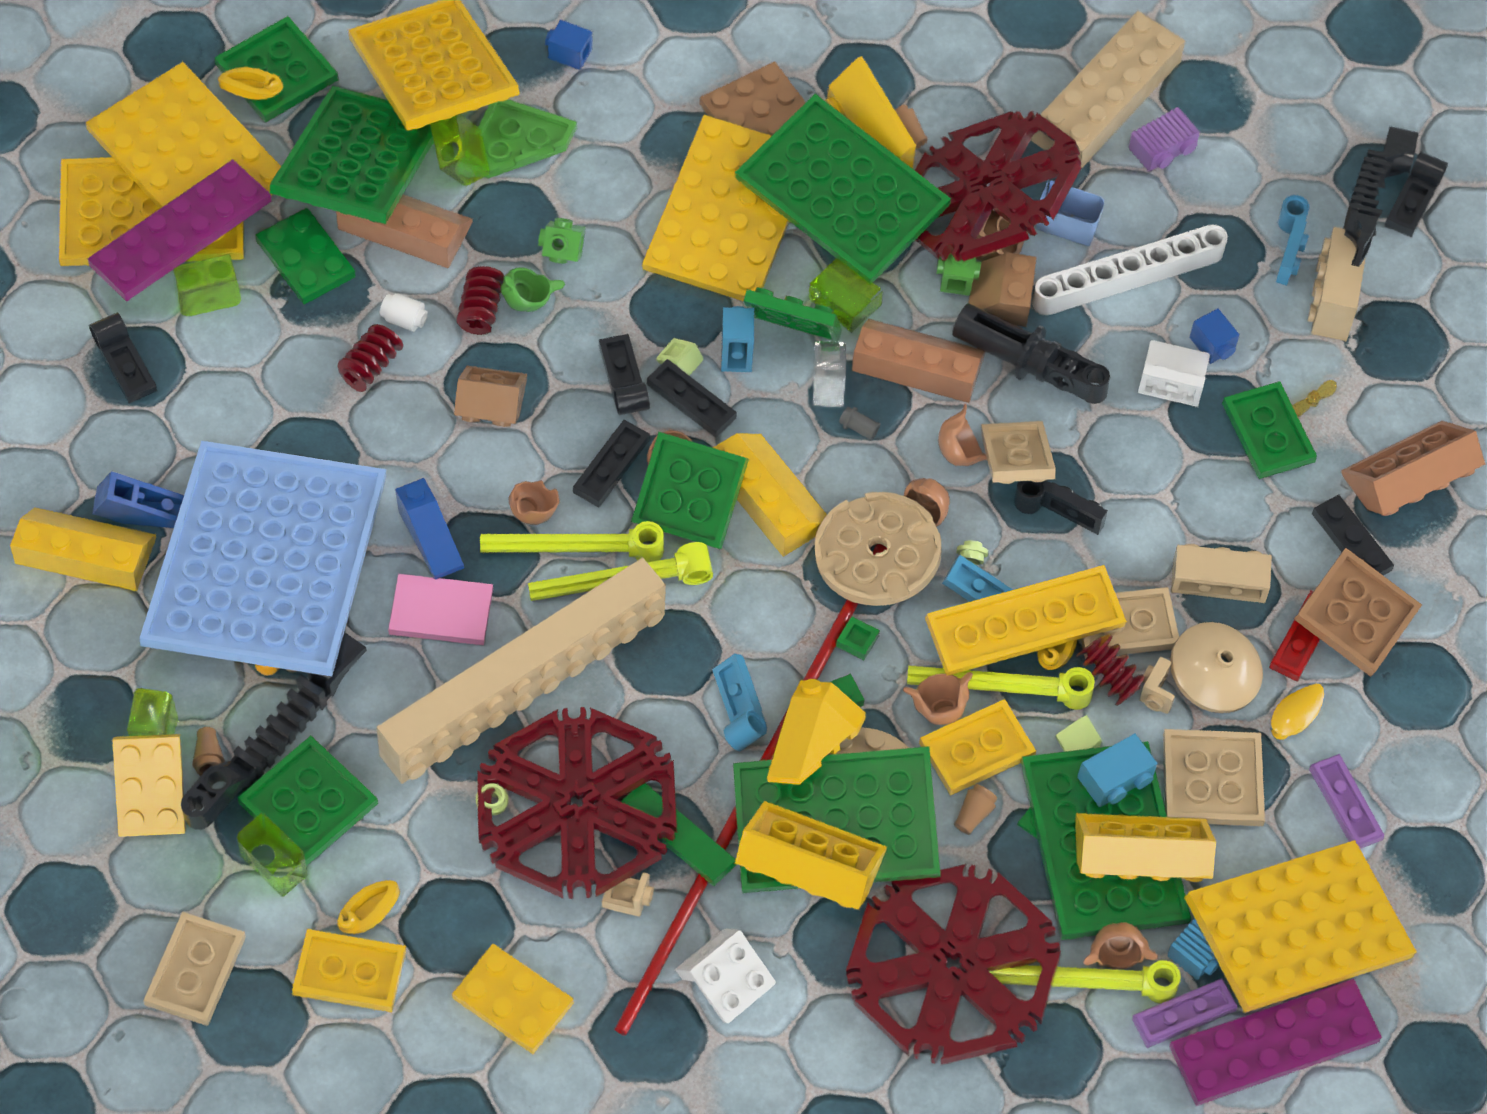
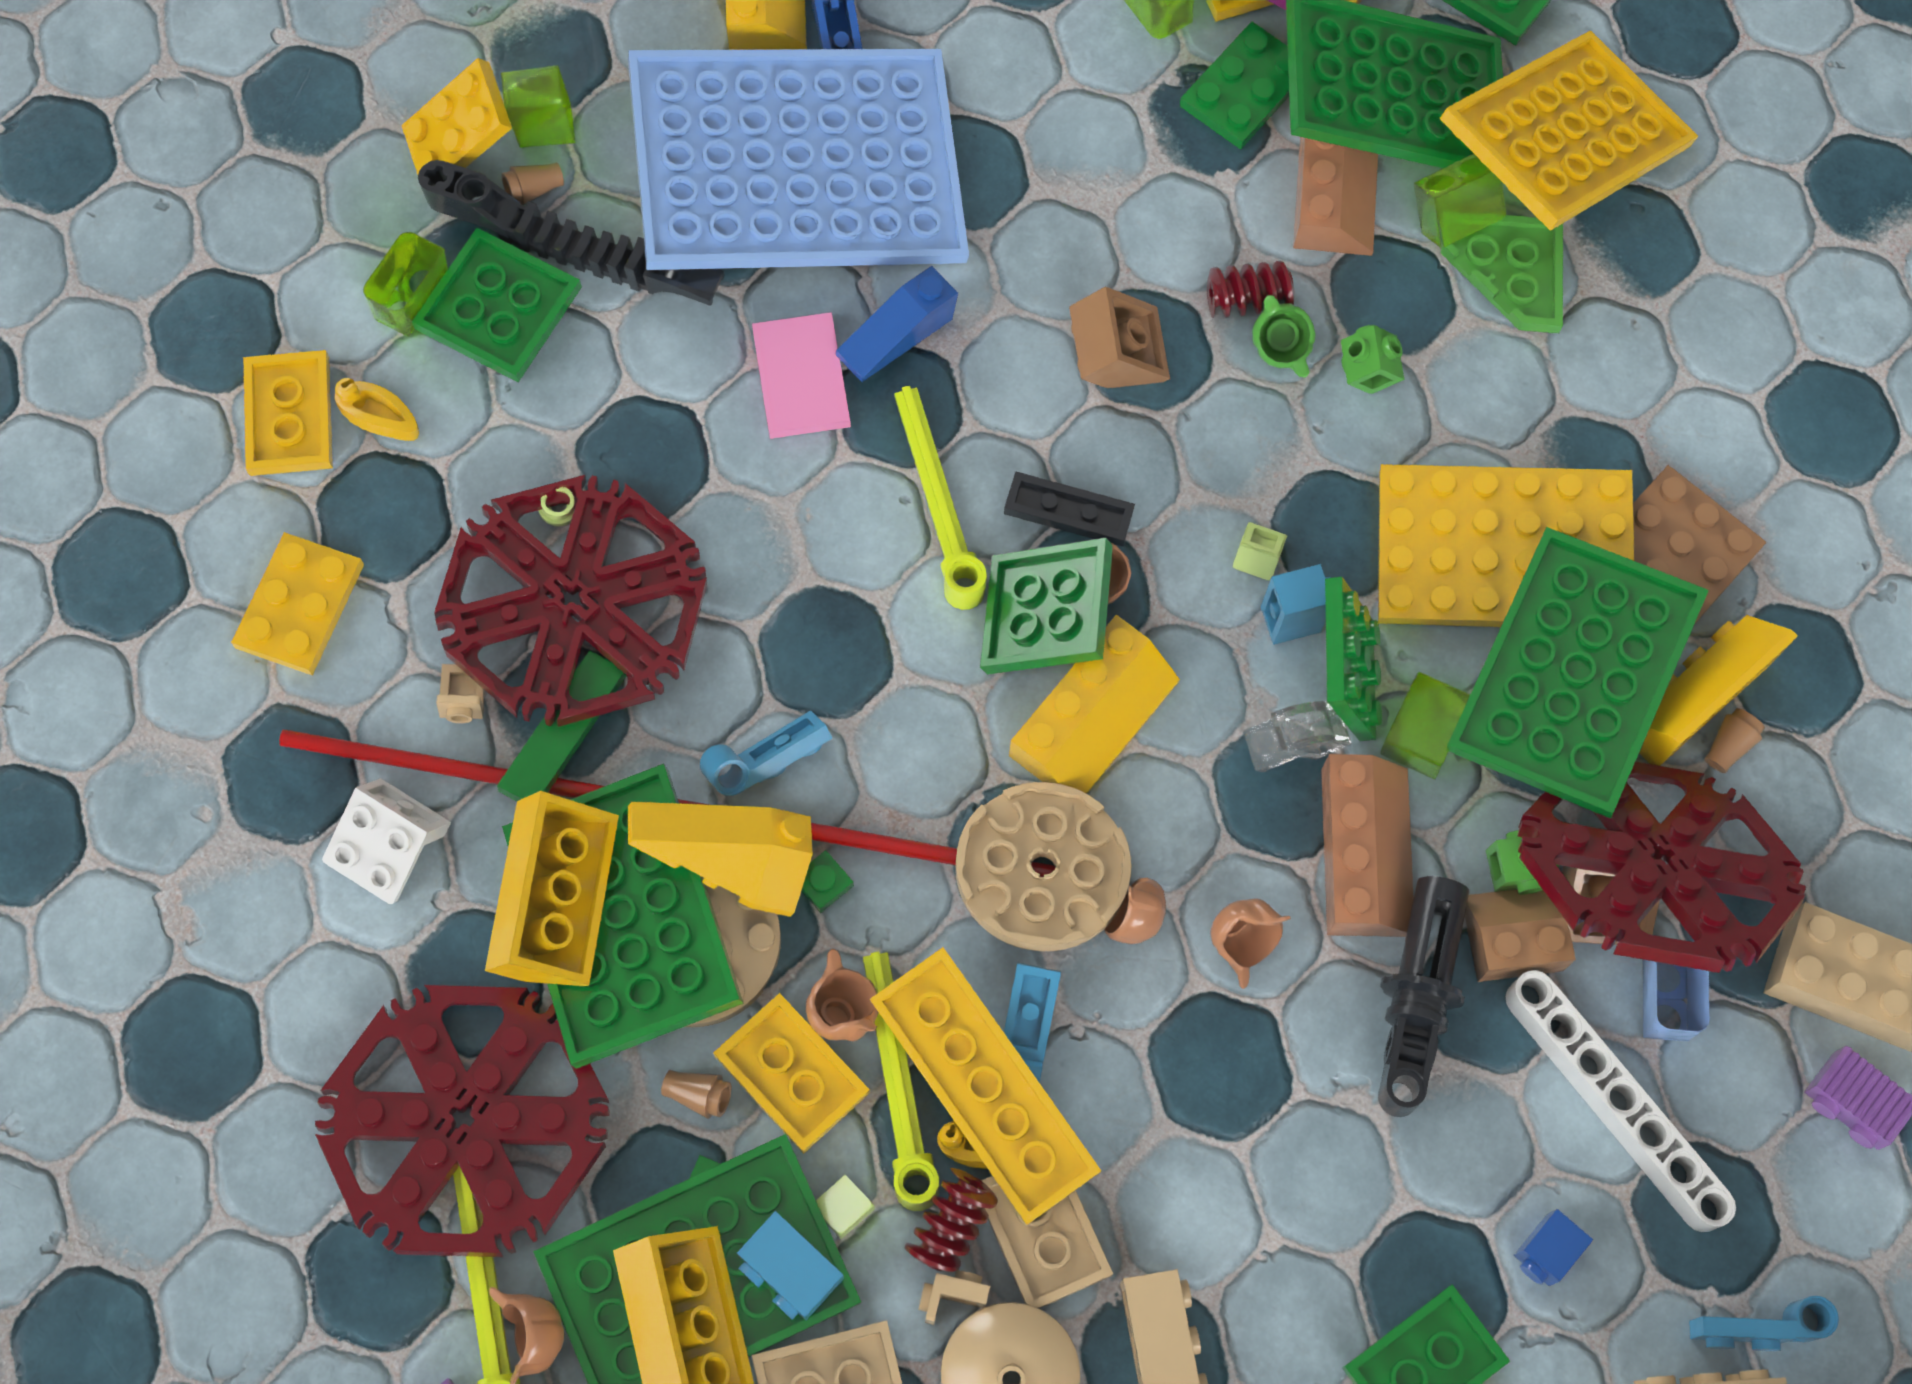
camera: 75 degrees right, 10 degrees up
tan plate [143,912,246,1026] -> none
dark red piece [337,324,404,392] -> none
tan brick [376,557,666,784] -> none
white brick [380,293,428,332] -> none
nougat hair [508,480,560,525] -> none
neon yellow piece [528,542,714,601] -> none
blue brick [545,19,592,70] -> none
black plate [599,333,650,415] -> none
black plate [647,359,737,438] -> none
green plate [836,616,880,660] -> none
dark grey pin [839,407,881,441] -> none
yellowish green plate [956,540,988,565] -> none
tan plate [981,421,1056,484] -> none
black plate [1014,480,1108,535] -> none
white bracket [1138,340,1210,407] -> none

